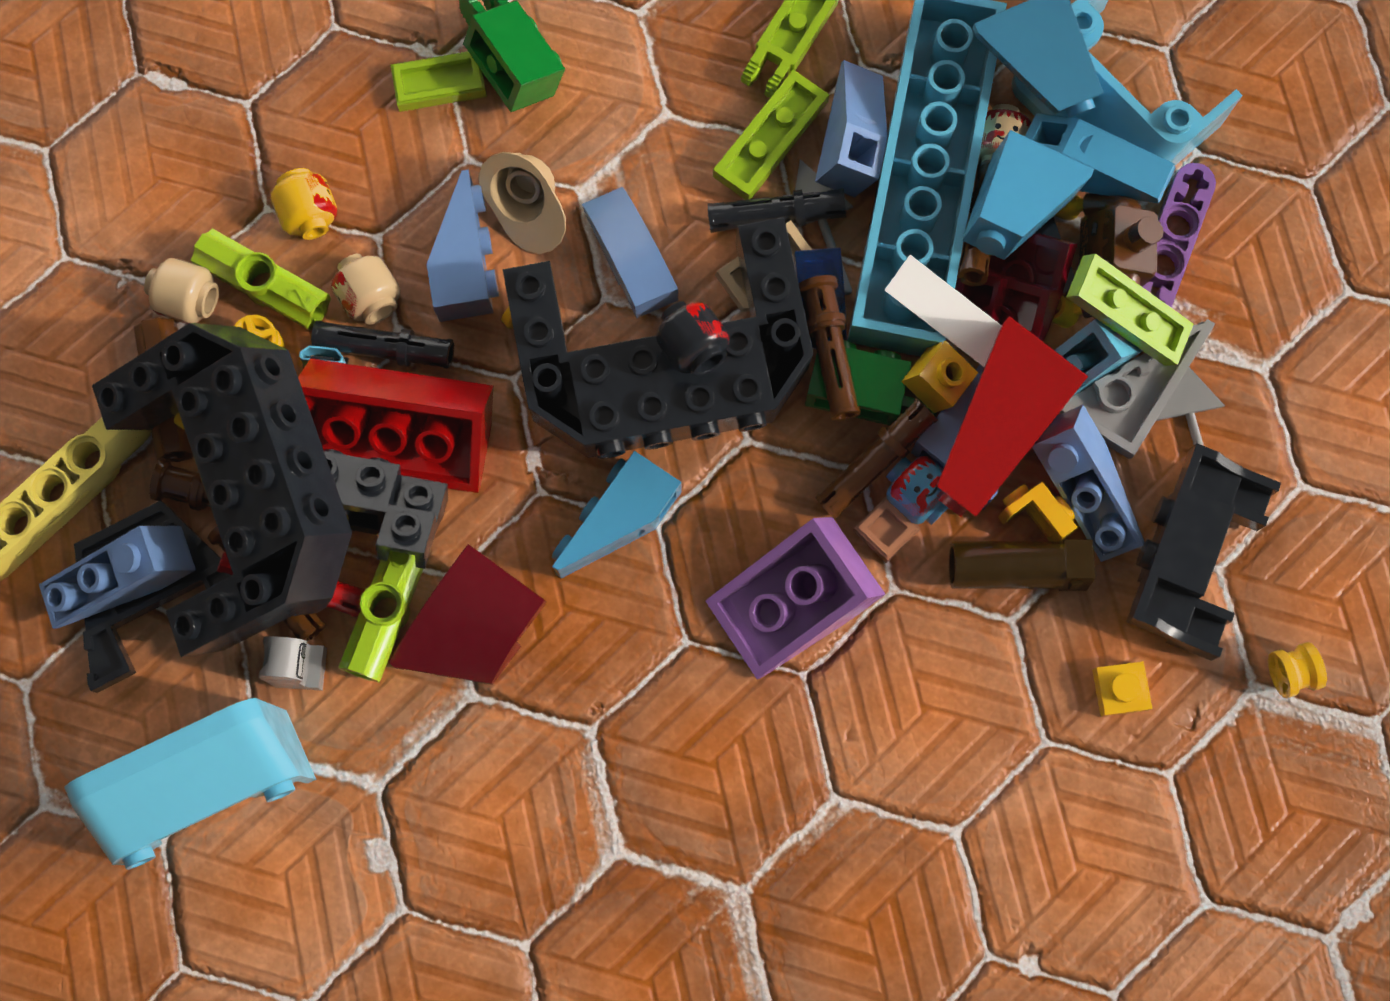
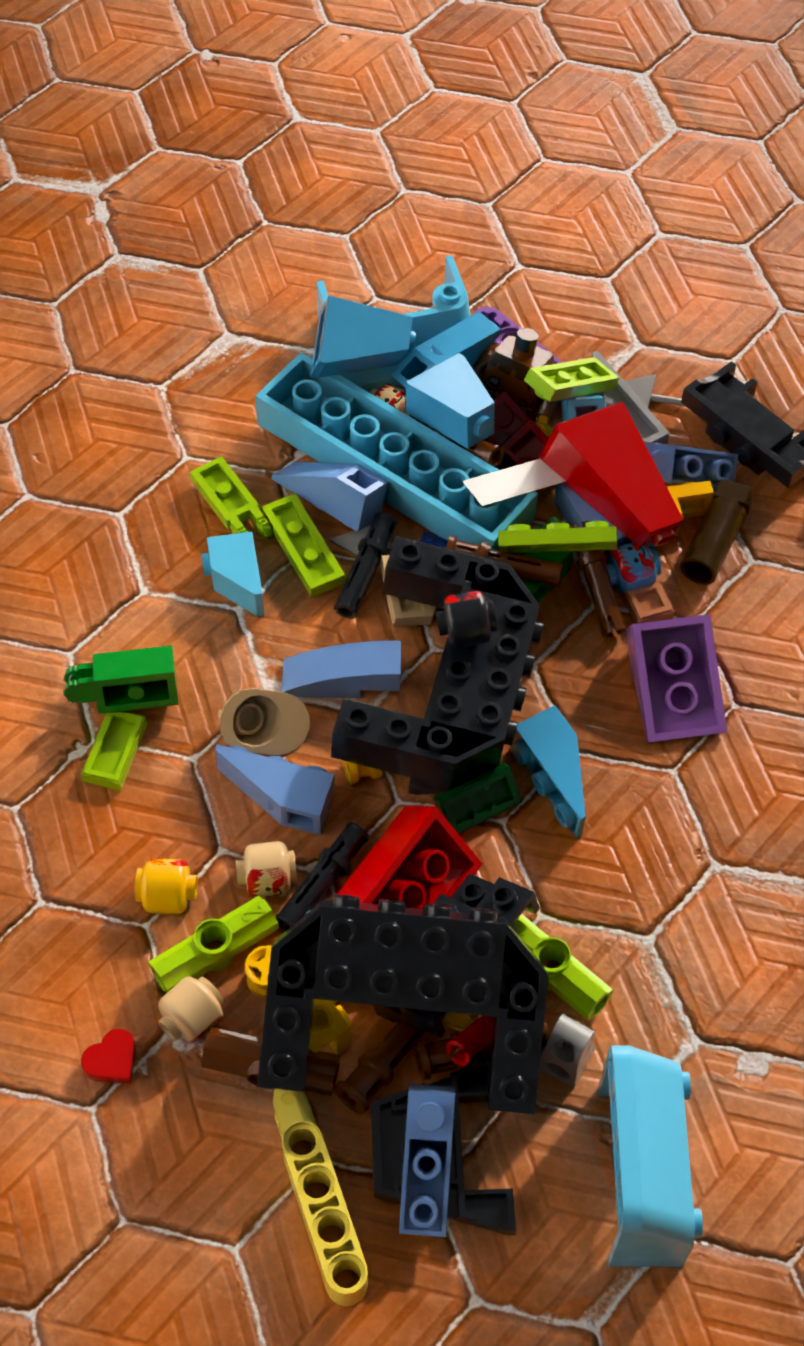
camera: 65 degrees left, 20 degrees down
dark red slope [389,544,546,685] -> none
yellow plate [901,340,978,413] -> none
none -> red tile [81,1029,136,1084]
none -> medium azure slope [201,532,264,616]
none -> dark green plate [433,763,523,834]
none -> lime plate [498,521,617,554]

